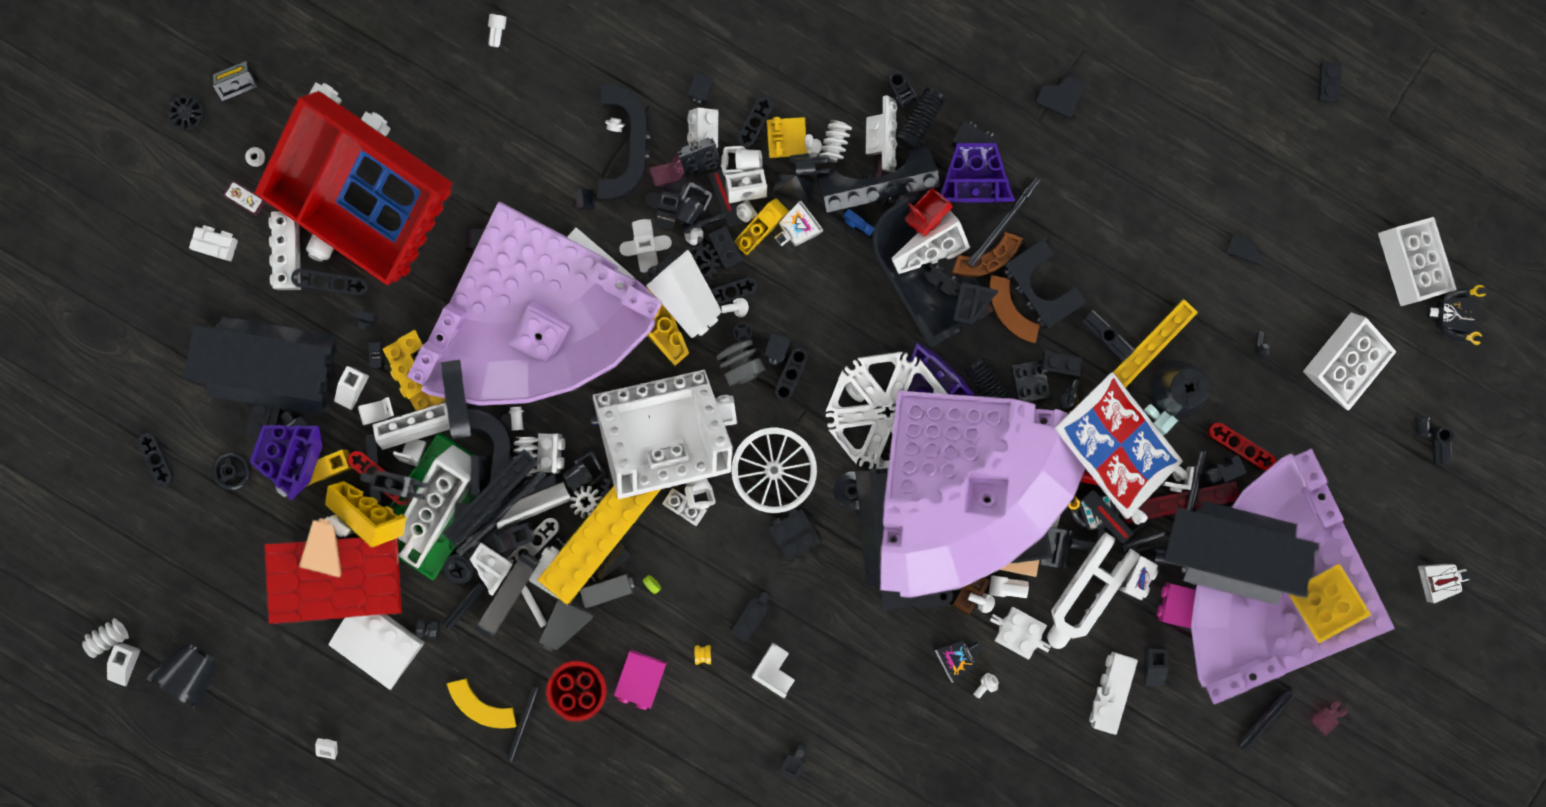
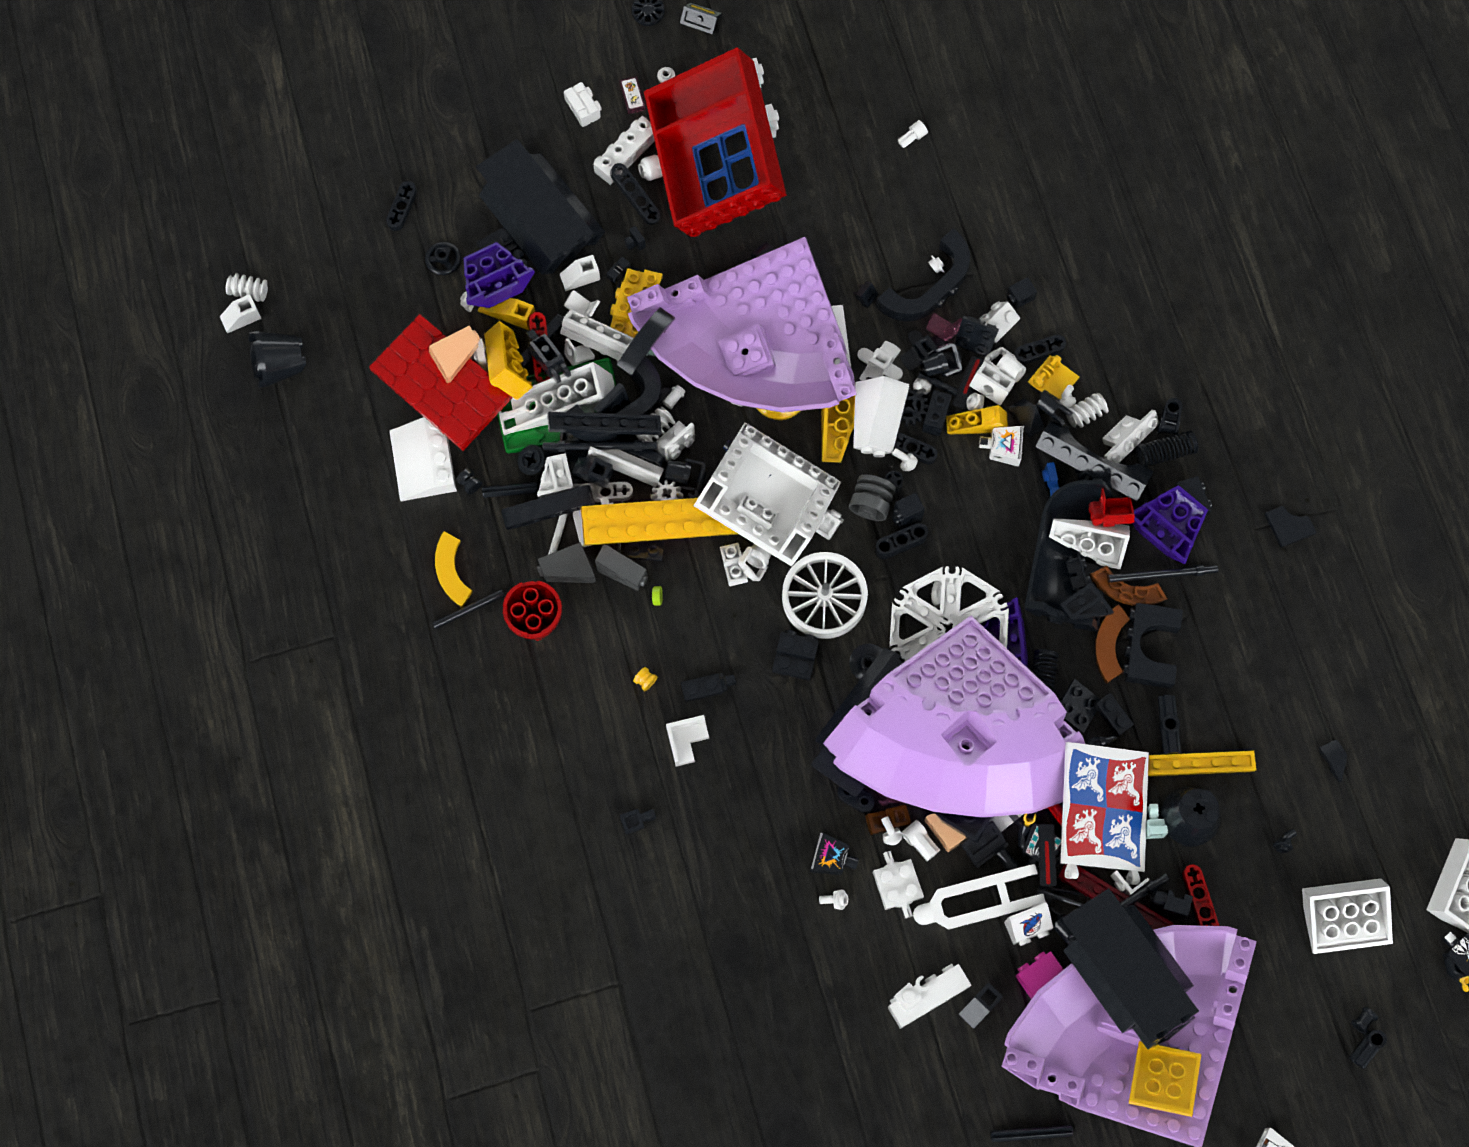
camera: 45 degrees right, 15 degrees down
white plate [315,738,338,759] -> none
dark pink brick [614,650,667,710] -> none

